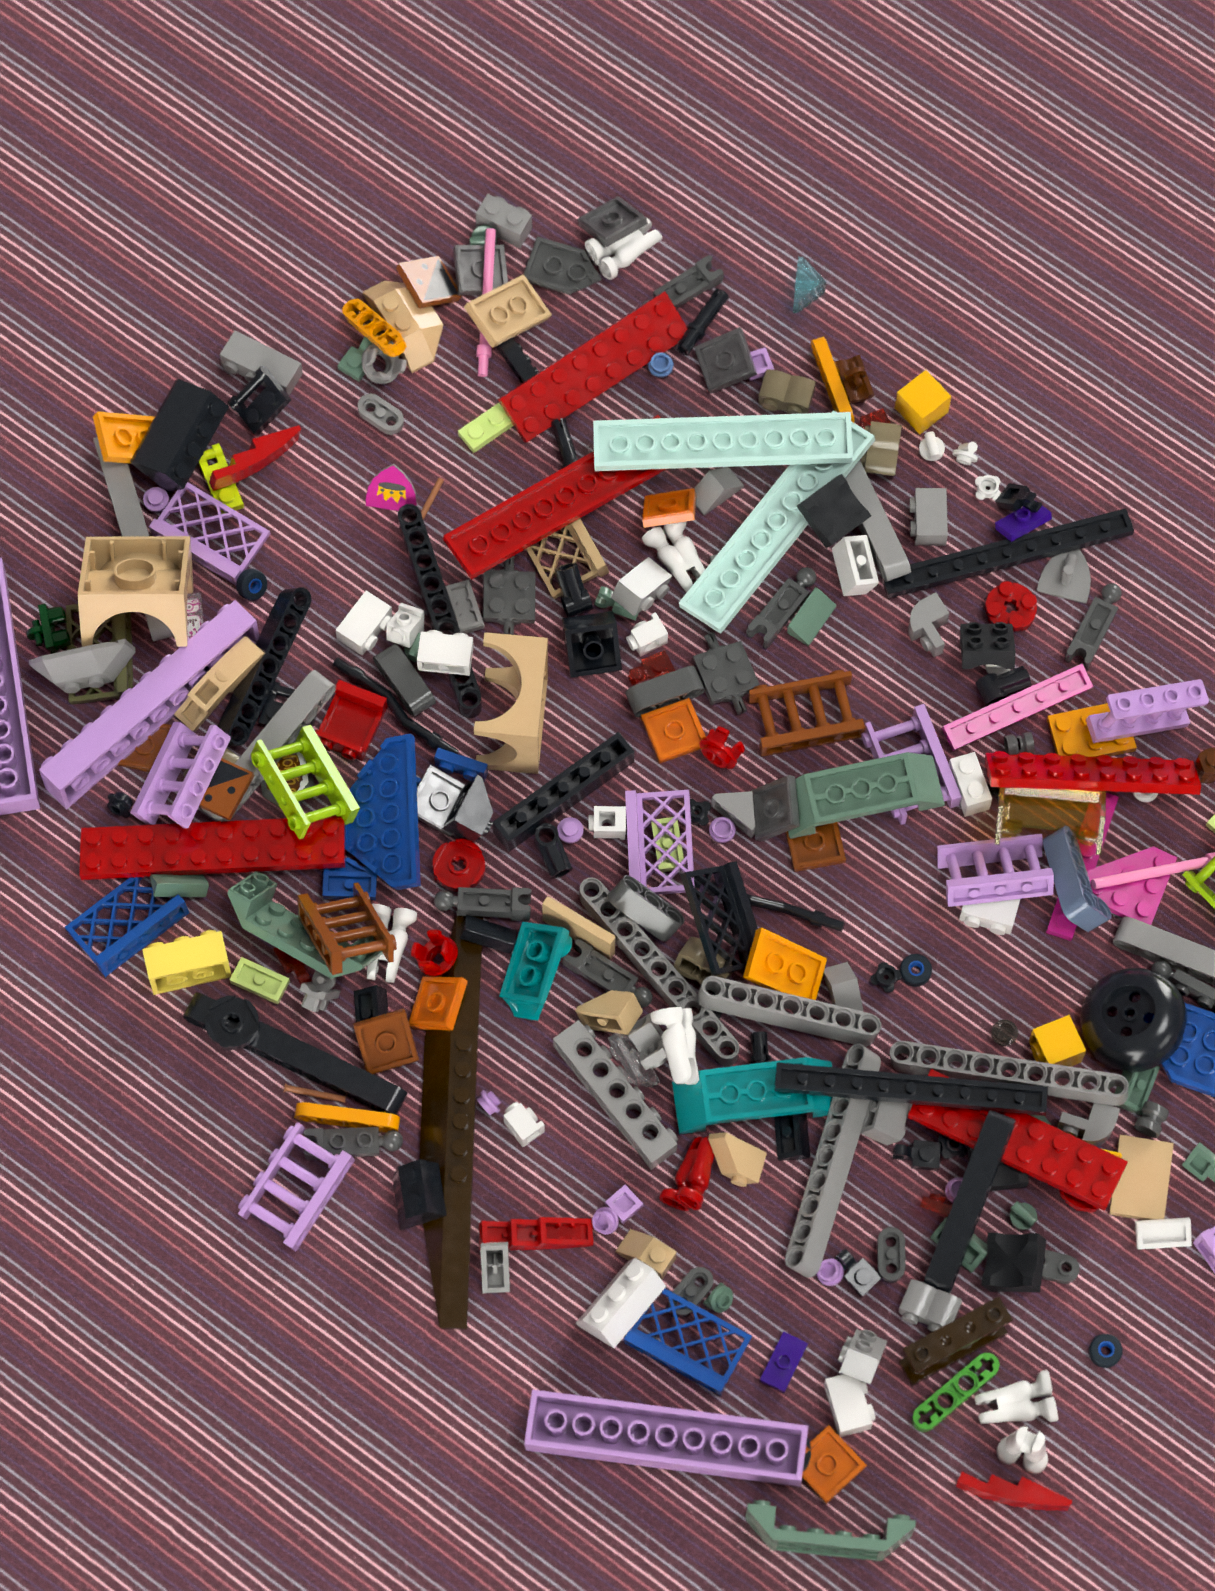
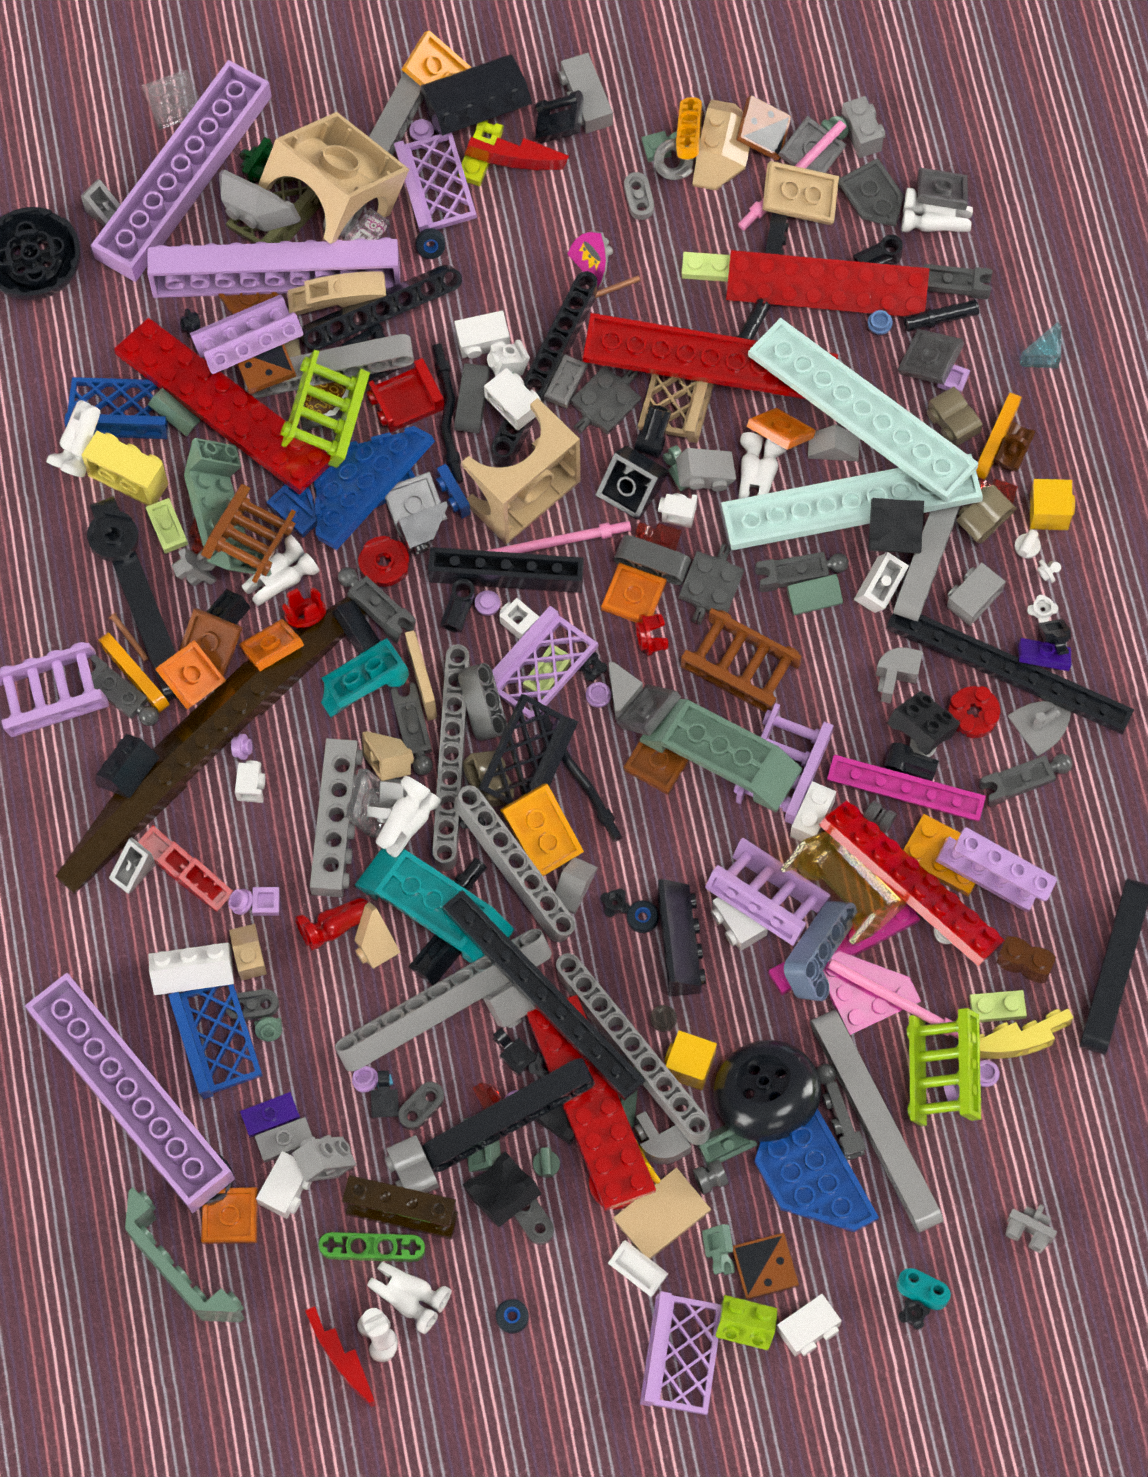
camera: 45 degrees right, 0 degrees up
none -> white piece [46,400,100,477]
none -> orange tile [155,640,226,710]
none -> light grey plate [255,1117,313,1163]
none -> bright pink bar [485,521,631,553]
none -> black slope [657,879,706,997]
none -> black piece [853,234,903,265]

